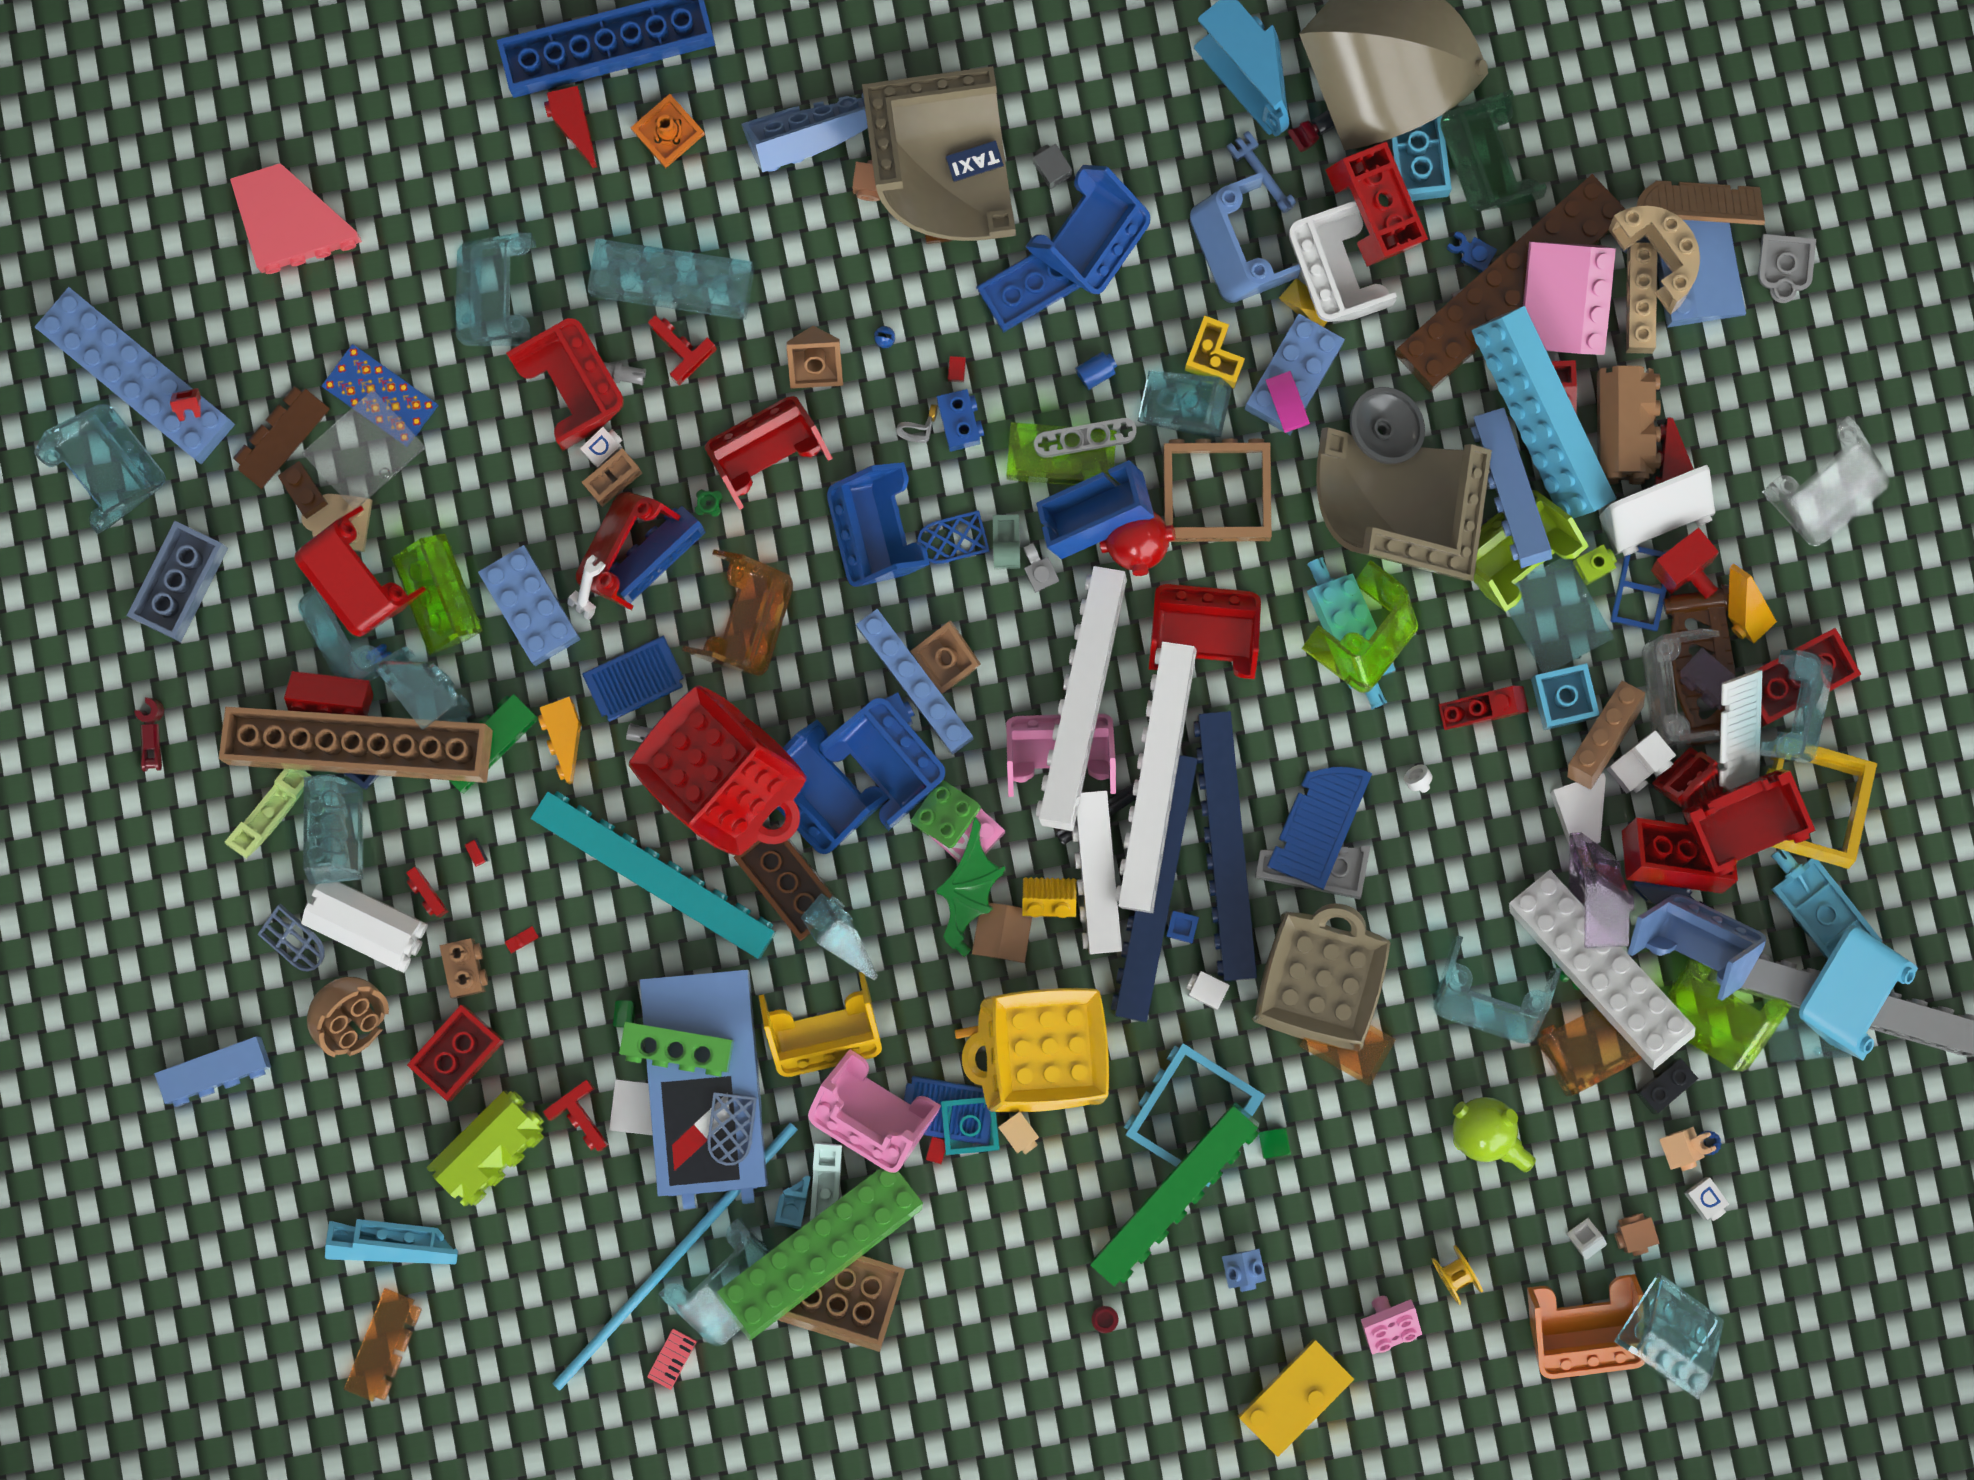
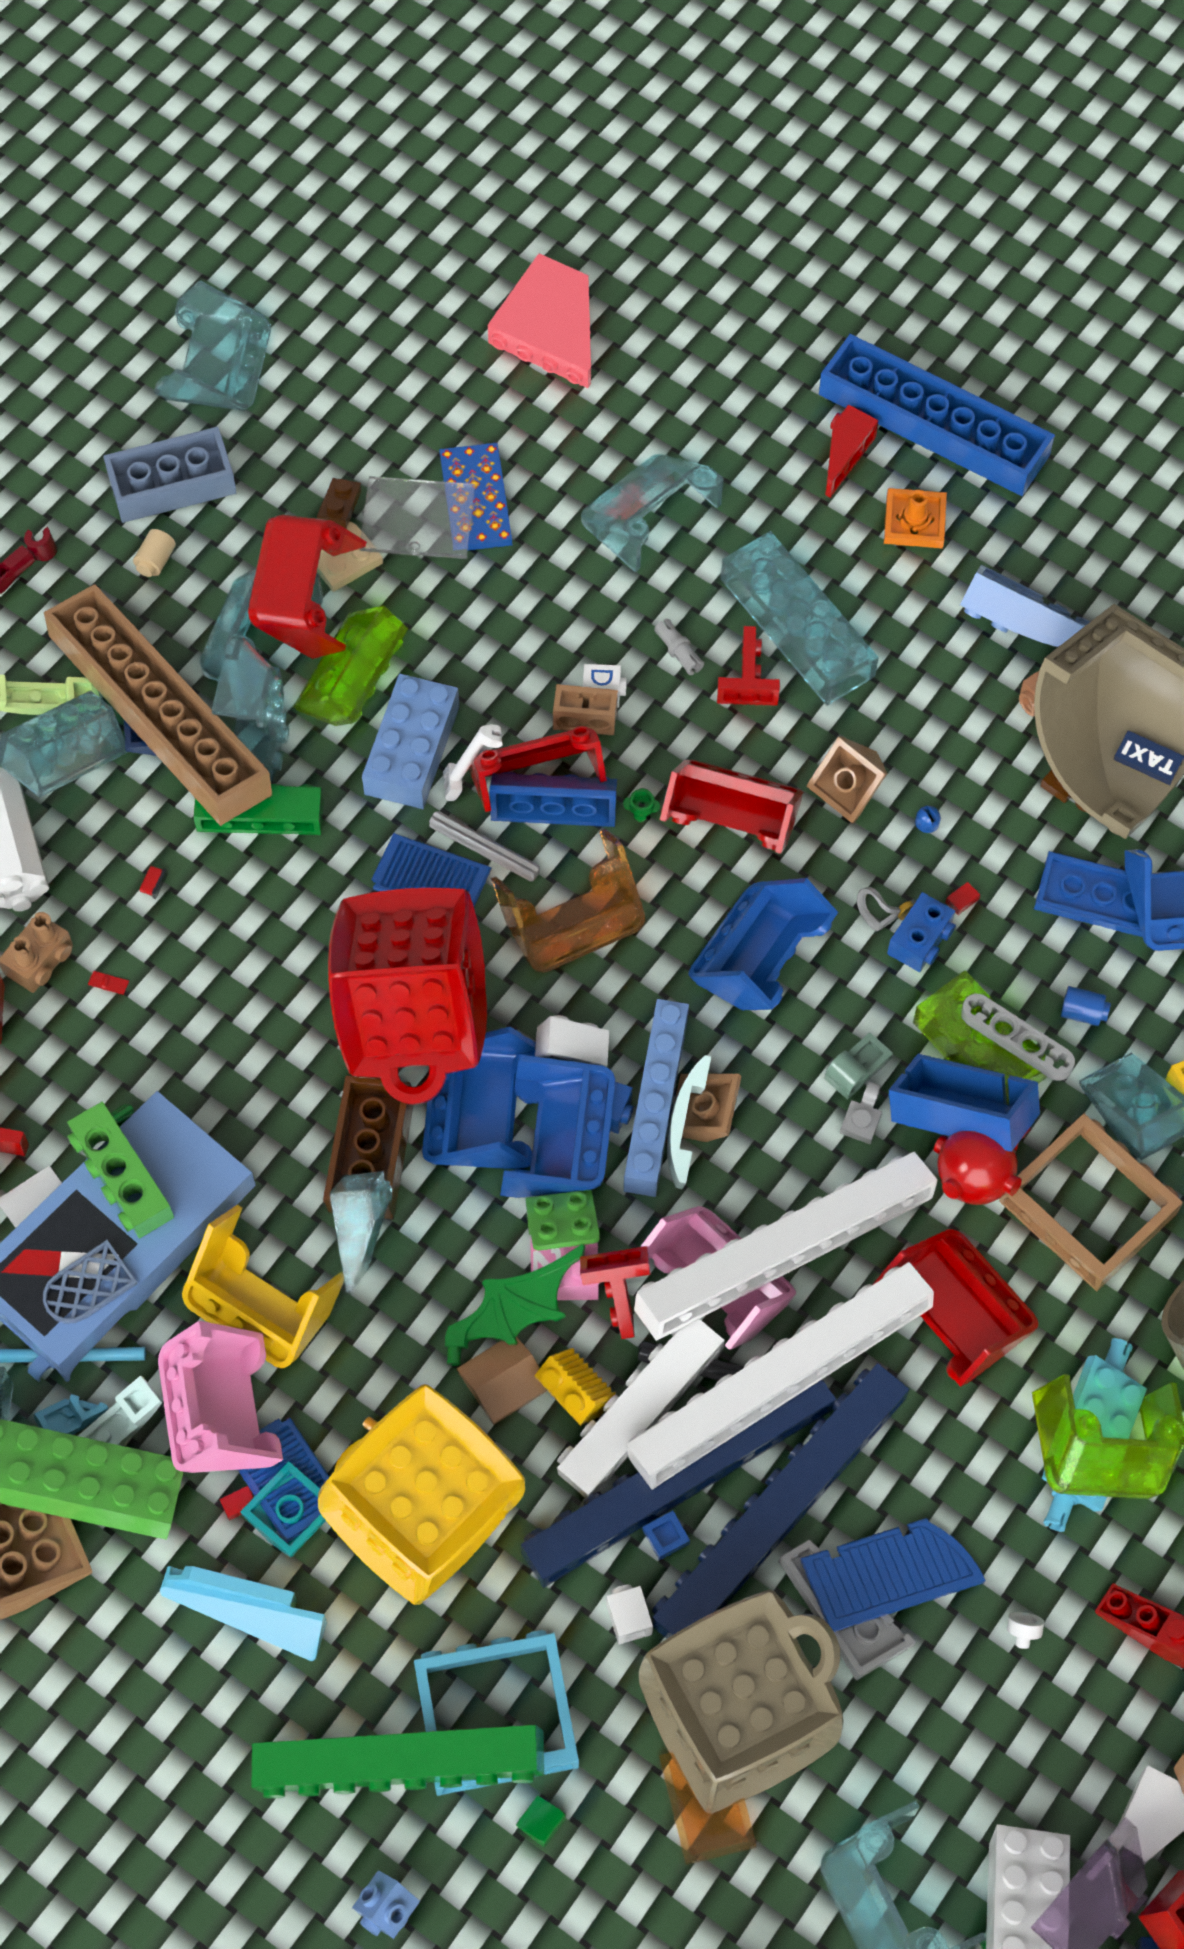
camera: 40 degrees right, 20 degrees down
medium blue brick [35,287,235,464] -> none
red tile [170,388,201,421] -> none
reddish brown windscreen [233,386,330,489] -> none
red brick [284,671,374,716] -> none
red plate [406,867,449,918] -> none
red windscreen [506,318,624,451] -> none
teal brick [531,791,776,960] -> none
light orange slope [538,697,581,785] -> none
blue window [917,510,990,564] -> none
tan brick [998,1112,1039,1154] -> none
dark red plate [1092,1306,1119,1333] -> none
none -> tan brick [133,529,176,577]
none -> medium azure wedge [160,1566,327,1661]
none -> light grey axle [429,811,540,881]
none -> white brick [535,1015,609,1067]
none -> red bracket [580,1246,650,1339]
none -> light aqua slope [667,1055,711,1189]

